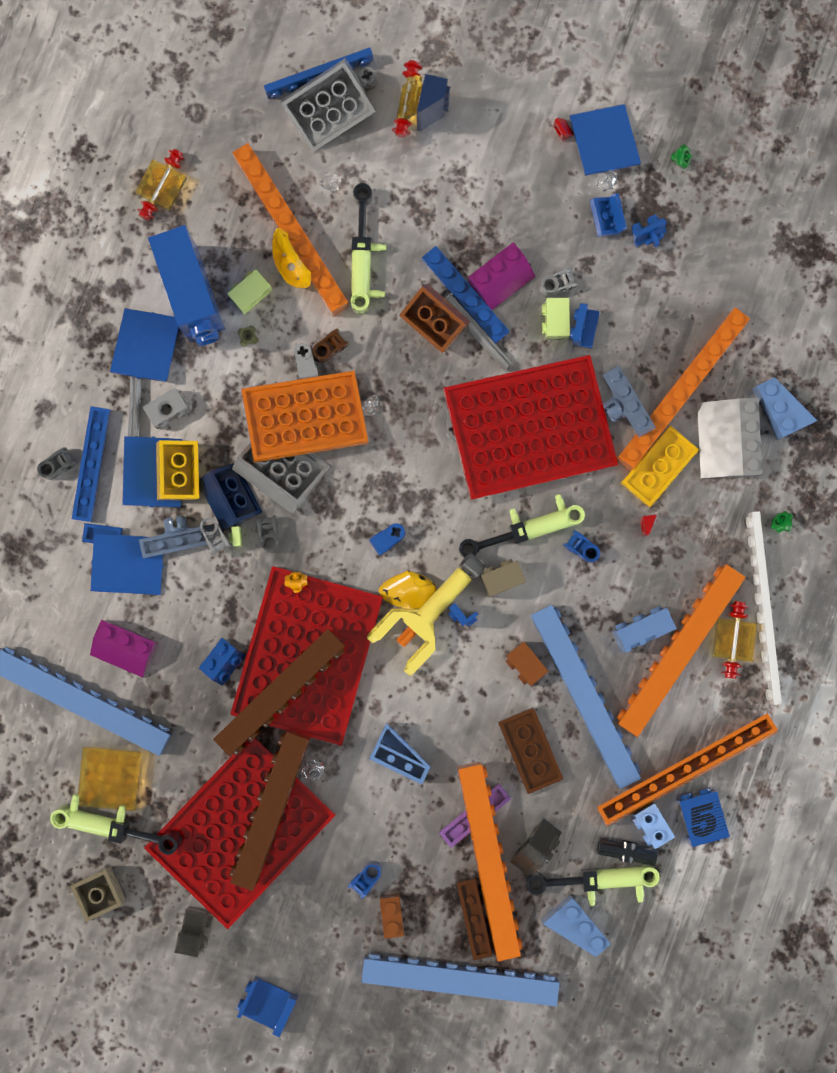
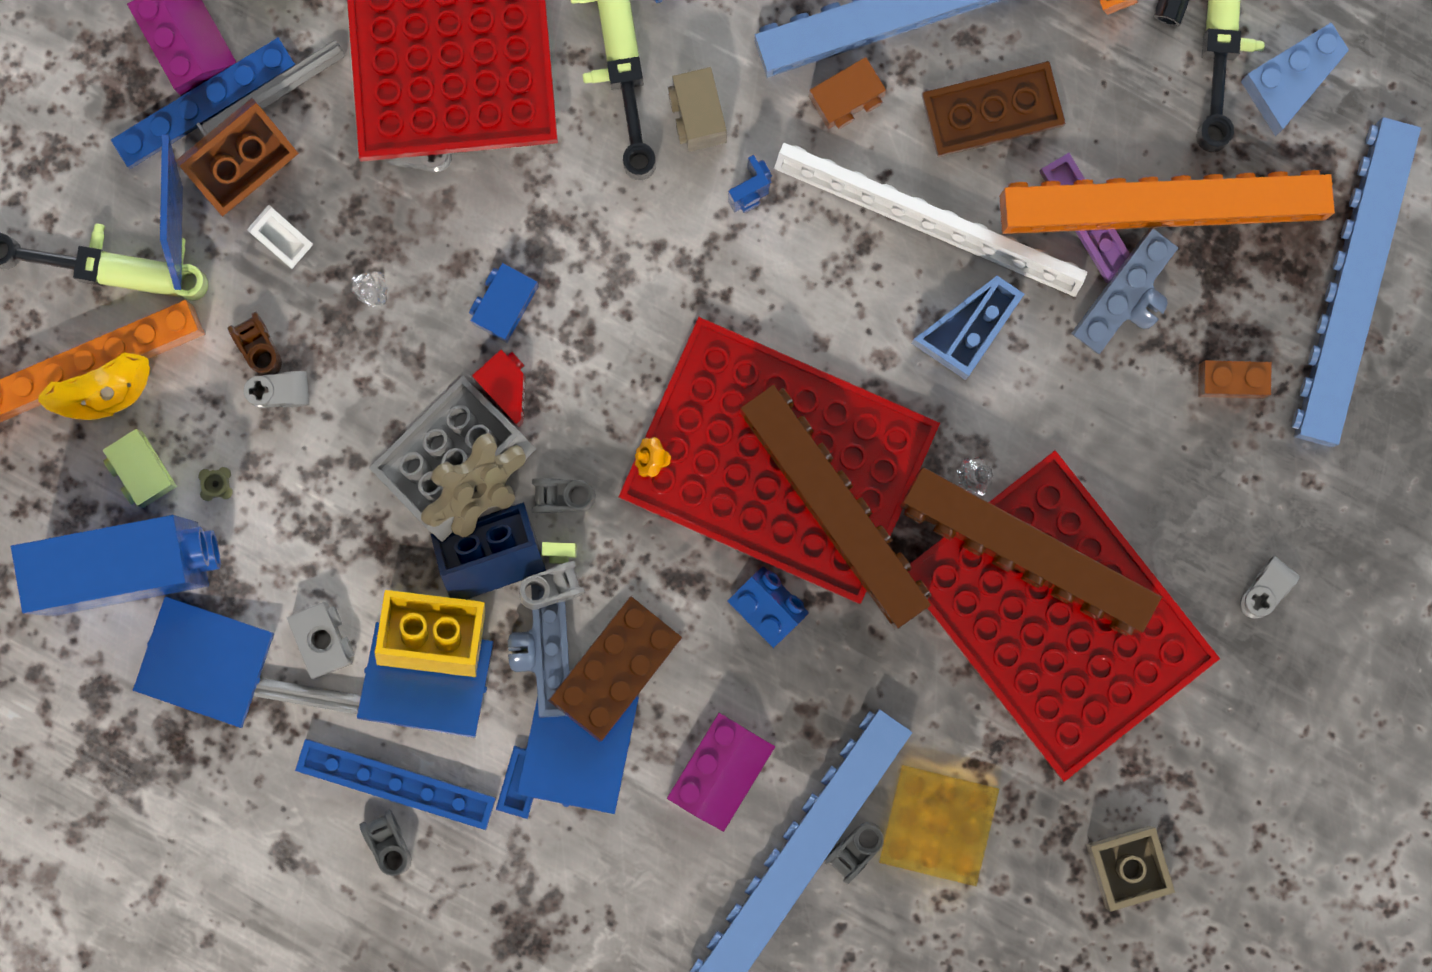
camera: 80 degrees left, 0 degrees up
piece [50,794,183,855] -> none
clear smoke brick [174,906,213,957] -> none
blue panel [236,977,298,1037] -> none
orange plate [241,371,368,463] -> none
blue piece [347,861,382,899] -> none
light yellow piece [367,553,486,676] -> none
blue piece [368,523,406,556] -> none
yellow piece [378,570,438,621] -> none
reddish brown plate [456,878,492,960] -> none
clear smoke brick [510,818,562,876] -> none
none -> blue piece [160,134,183,290]
none -> white slope [247,205,313,269]
none -> dark tan plate [421,433,526,537]
none -> blue brick [469,263,539,343]
none -> red slope [472,349,526,427]
none -> reddish brown plate [548,596,682,742]
none -> white plate [774,143,1088,297]
none -> dark grey piece [824,822,884,885]
none -> sand blue plate [1071,228,1178,354]
none -> light grey piece [1240,556,1301,619]

